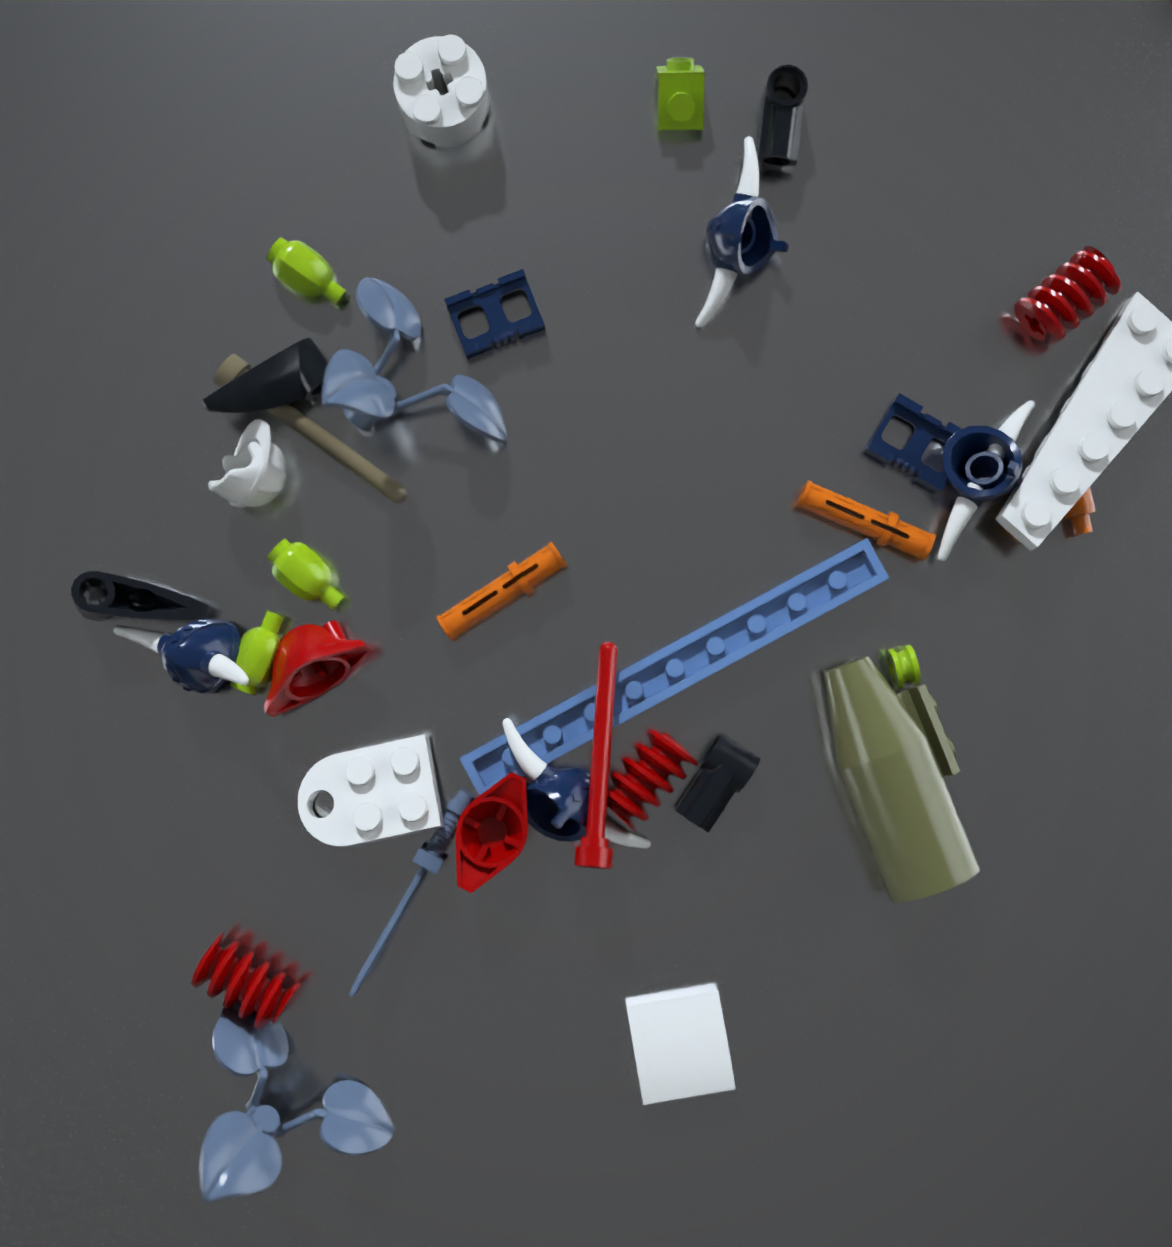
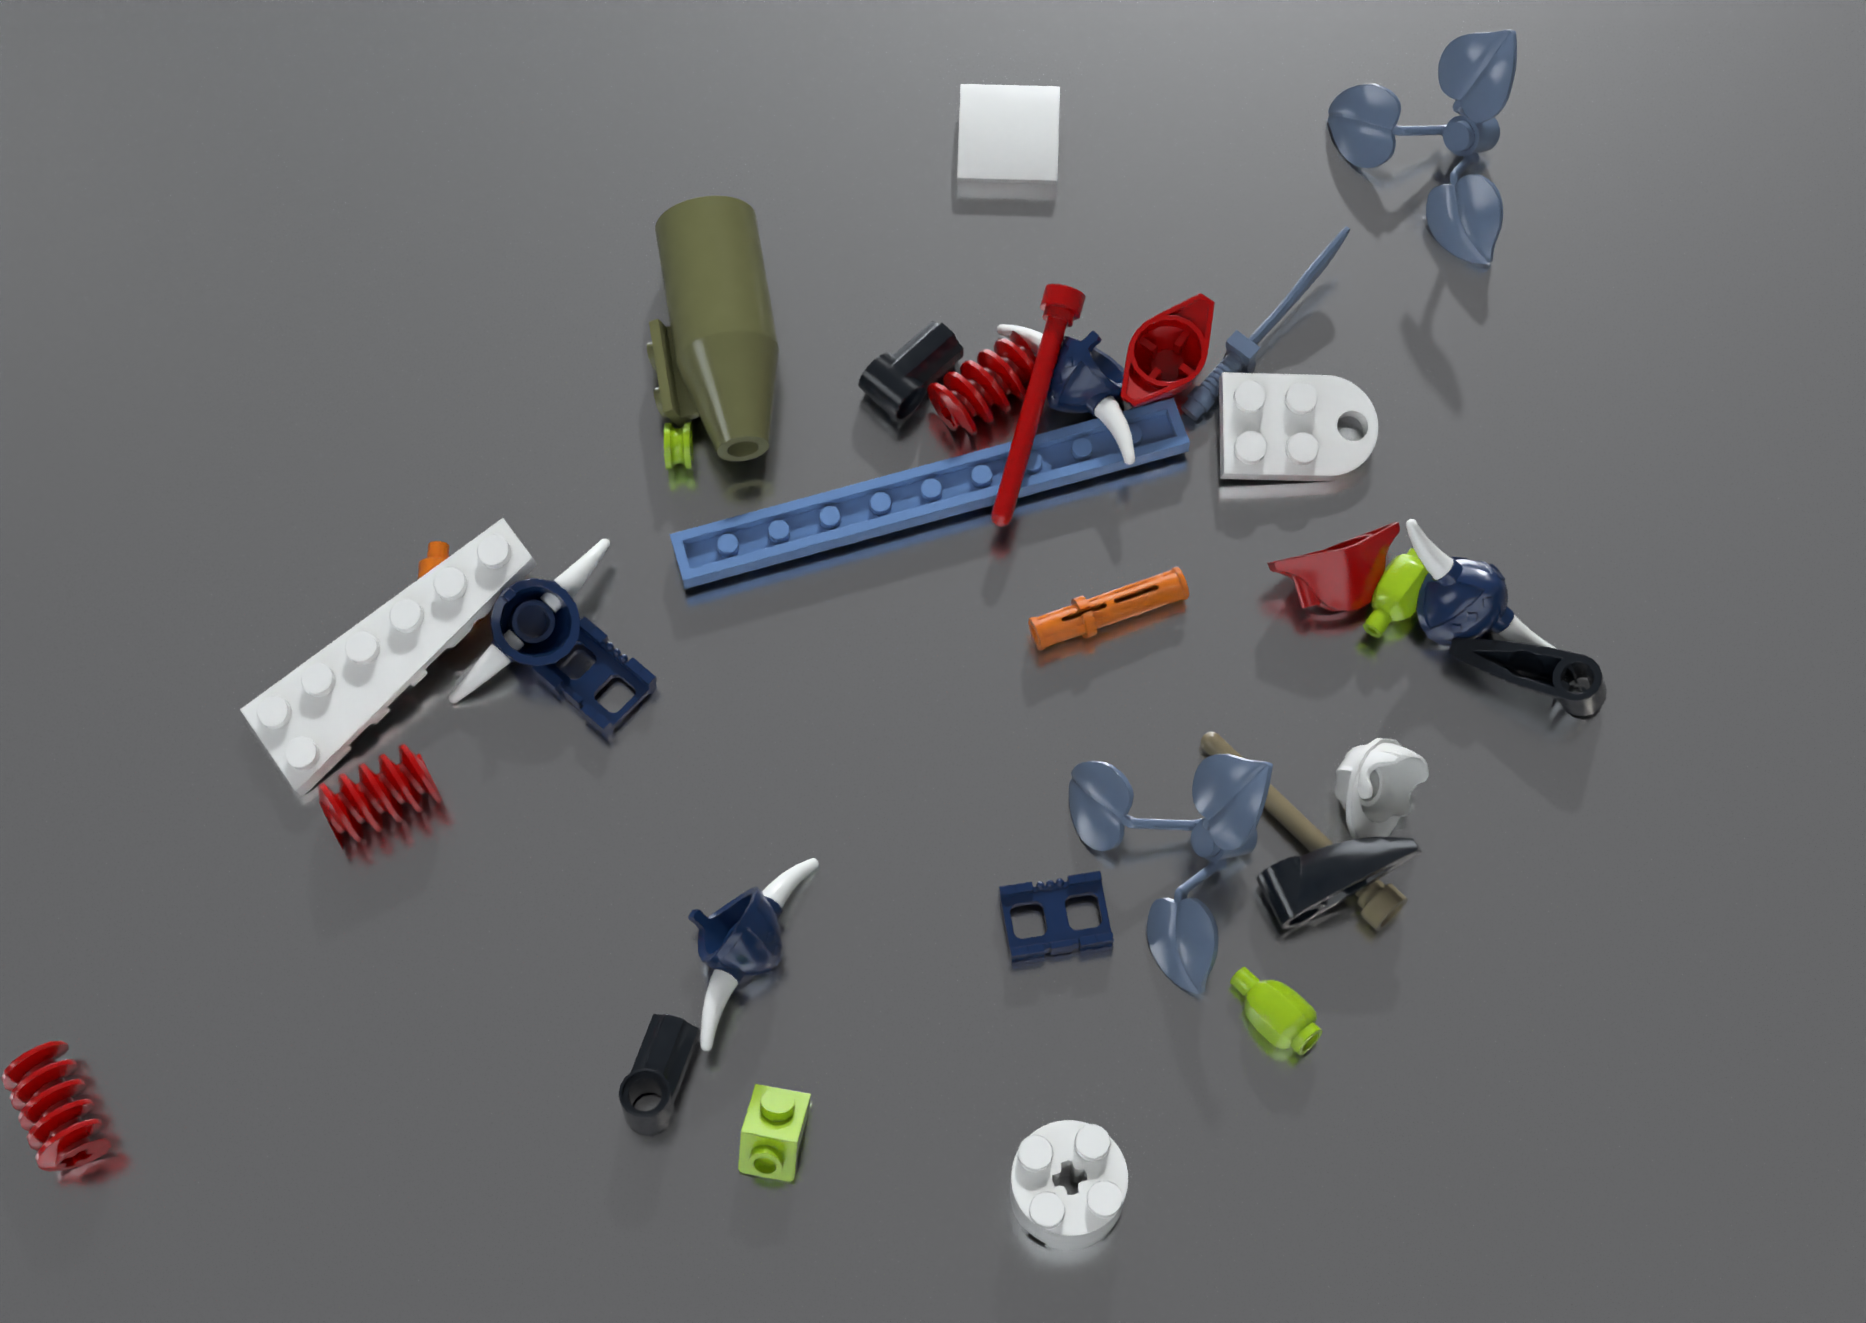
camera: 170 degrees left, 20 degrees down
red piece [191,932,301,1030] -> none
lime plant [267,538,345,611] -> none
orange pin [796,480,936,561] -> none

